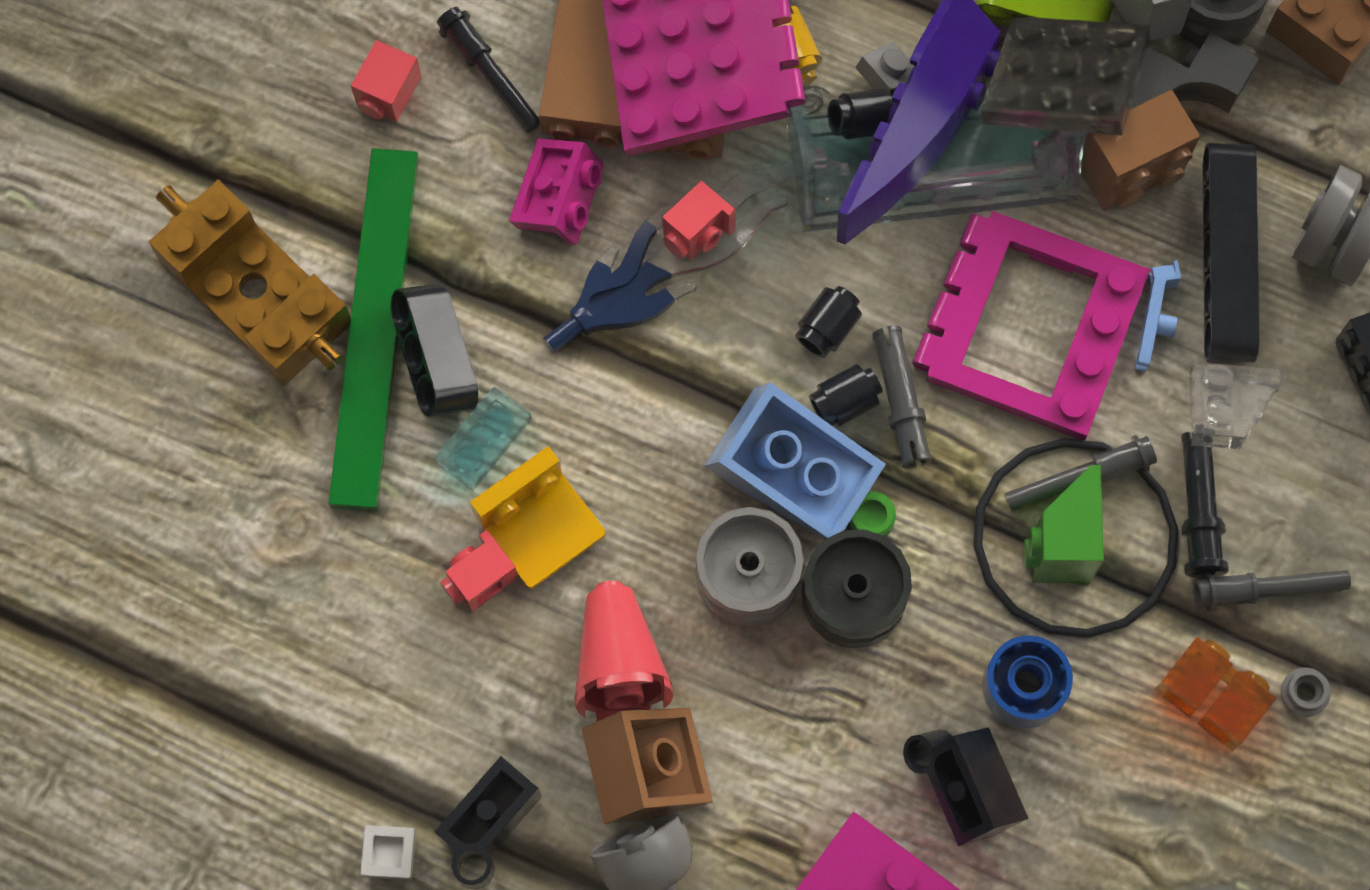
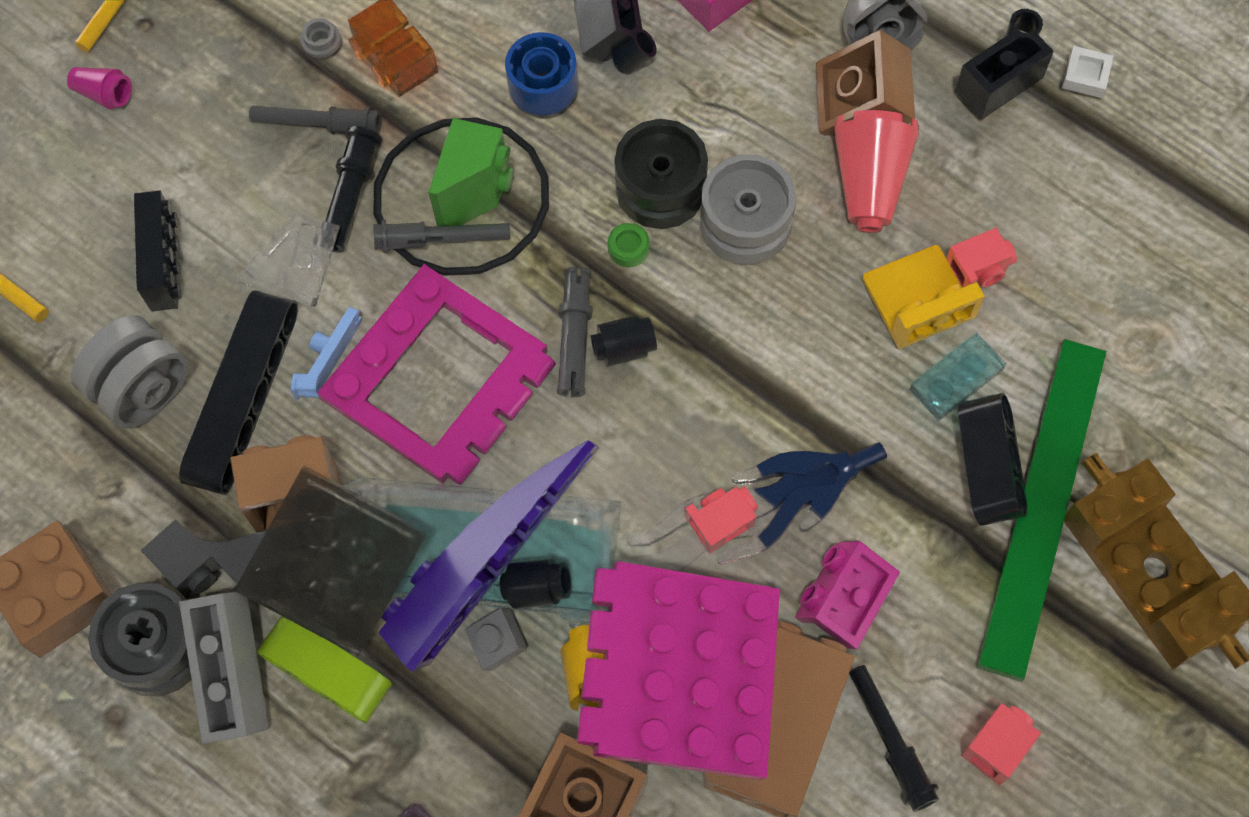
camera: 165 degrees left, 5 degrees down
light blue slope [704,382,886,539] -> none
black brick [795,286,862,358] -> none

